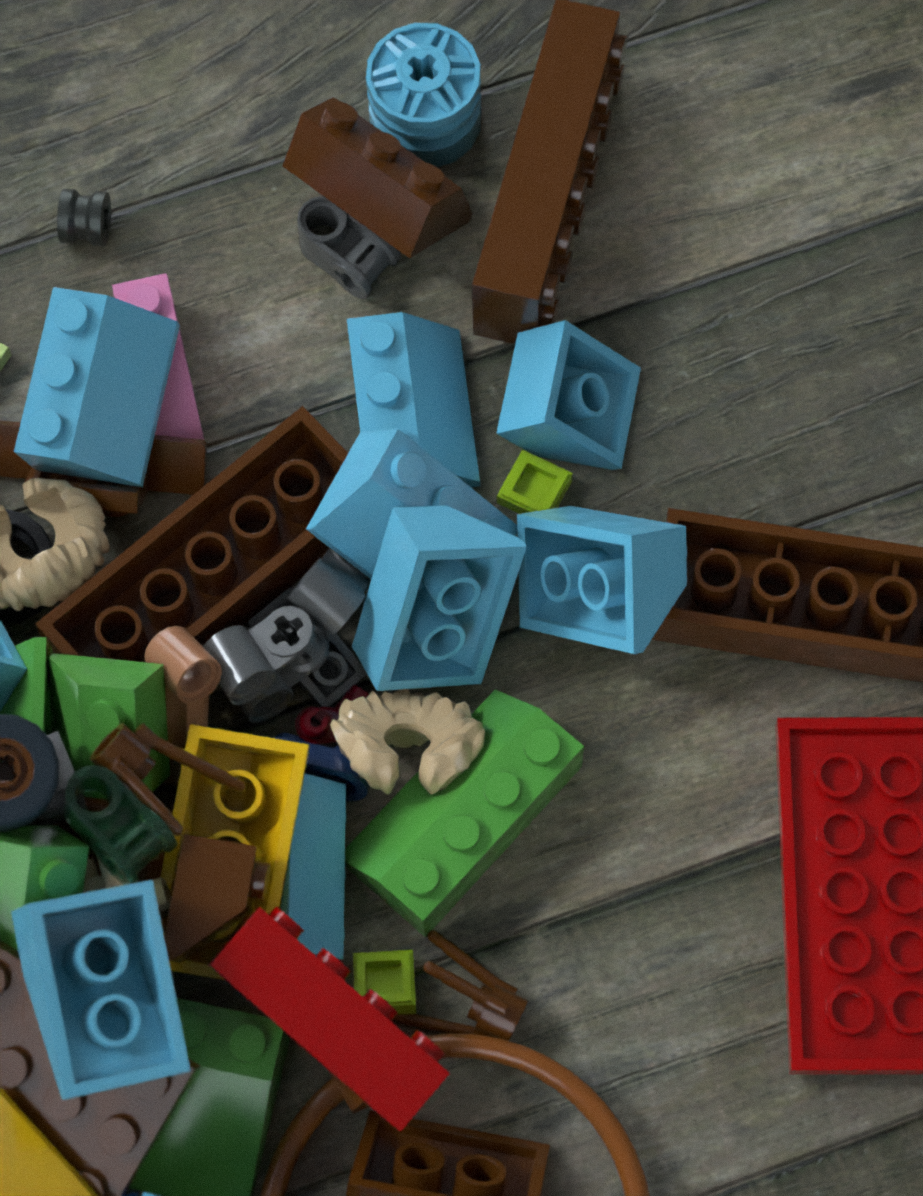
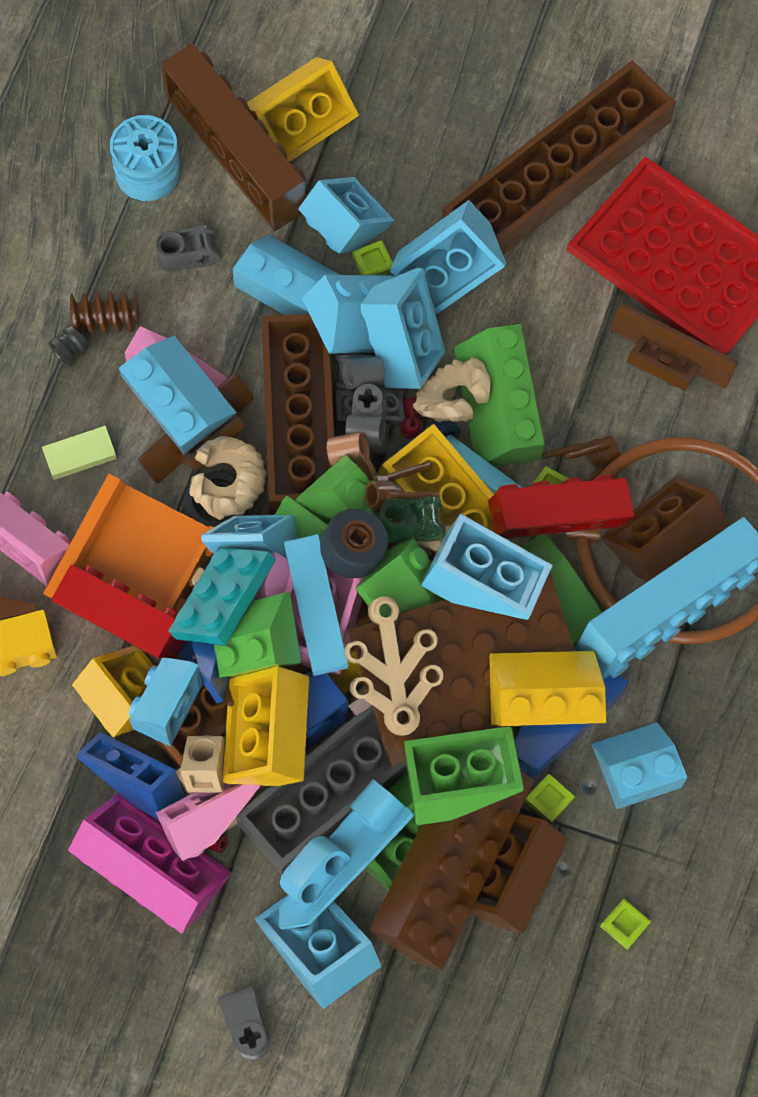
camera: 55 degrees left, 0 degrees up
reddish brown slope [164,834,271,963] -> none
reddish brown slope [282,97,473,258] -> none
none -> reddish brown piece [70,291,139,334]
none -> yellow slope [247,57,359,162]
none -> reddish brown bracket [610,303,738,391]

